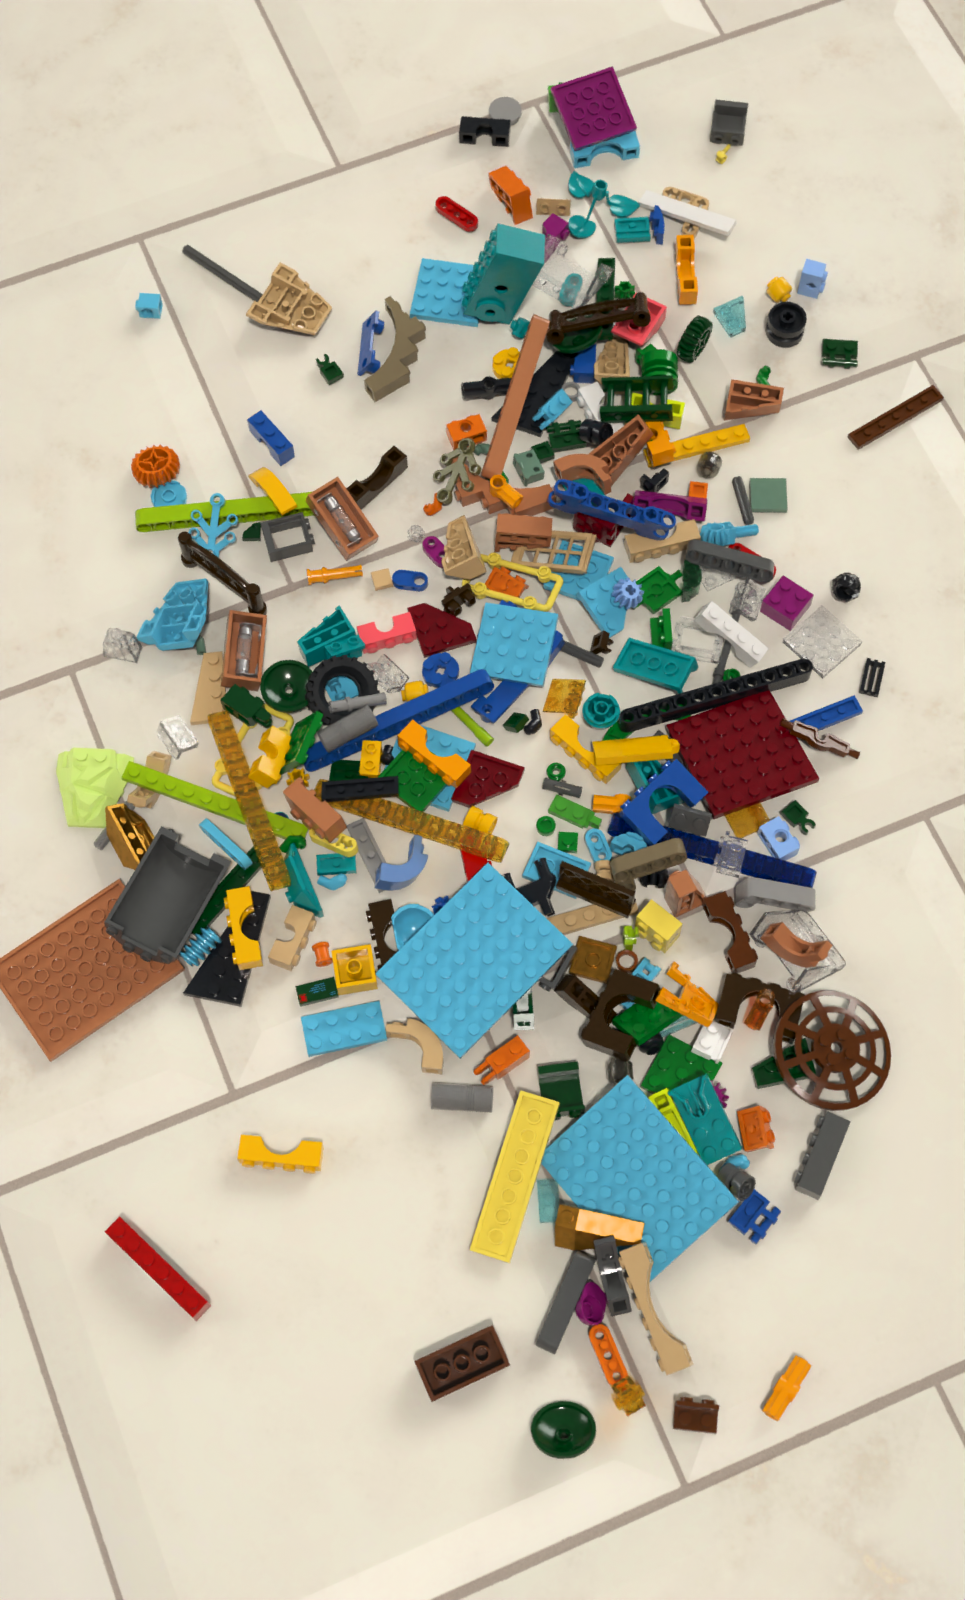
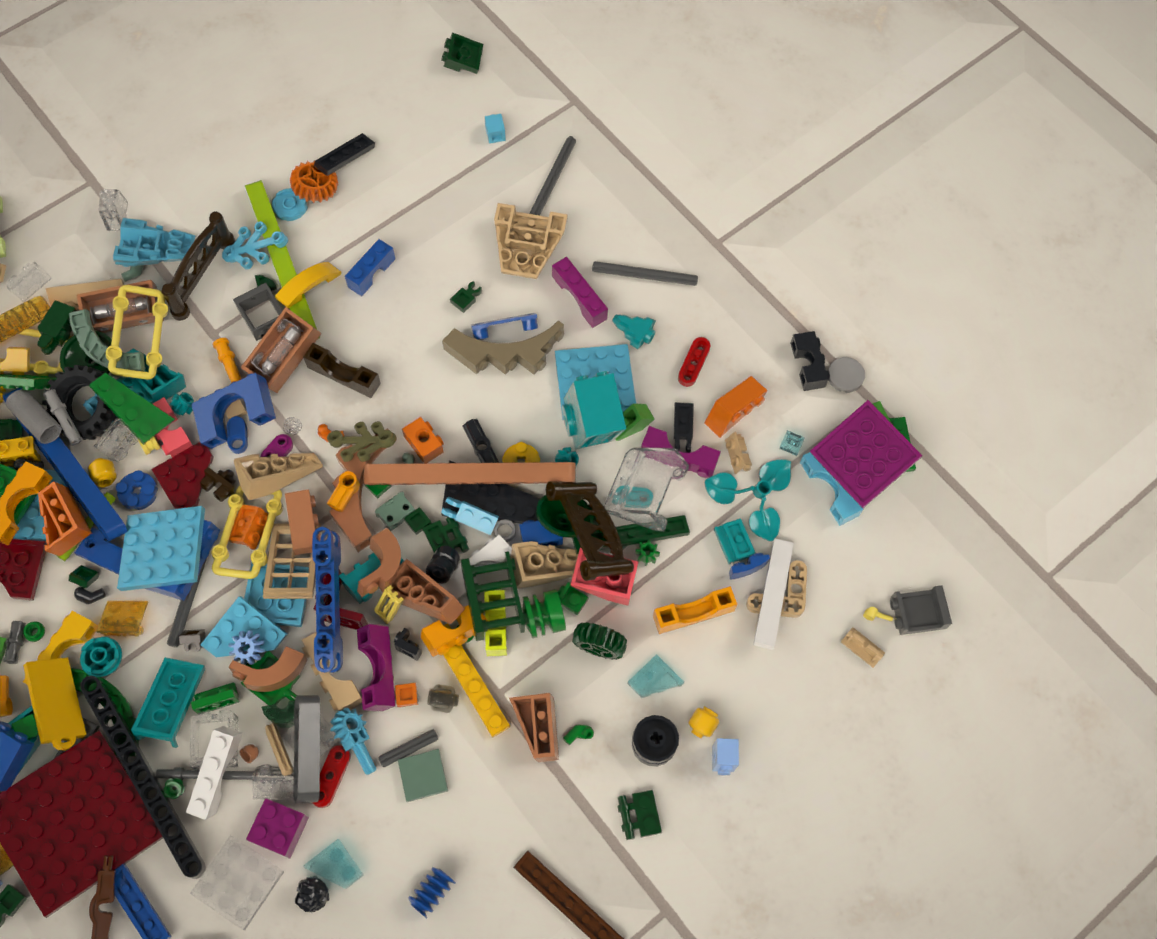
camera: 70 degrees right, 0 degrees up
none -> green tile [11,714,39,740]
none -> orange wedge [38,481,92,556]
none -> sand green tile [69,309,145,372]
none -> green wing [89,373,174,445]
none -> light yellow bar [106,285,168,380]
none -> light yellow wheel [138,436,161,455]
none -> teal gear [170,392,194,416]
none -> blue arch [192,373,276,449]
none -> nougat arch [229,646,307,692]
none -> tan axle [265,723,293,776]
none -> clear light blue wing [303,839,364,889]
none -> black plate [314,133,375,176]
none -> light yellow tile [374,585,404,624]
none -> blue piece [408,867,456,919]
none -> dark green plate [441,32,483,74]
none -> magenta arch [552,257,608,328]
none -> dark grey axle [592,261,698,286]
none -> teal rock [612,314,656,350]
none -> clear light blue tile [779,430,805,456]
none -> tan hinge [841,627,885,668]

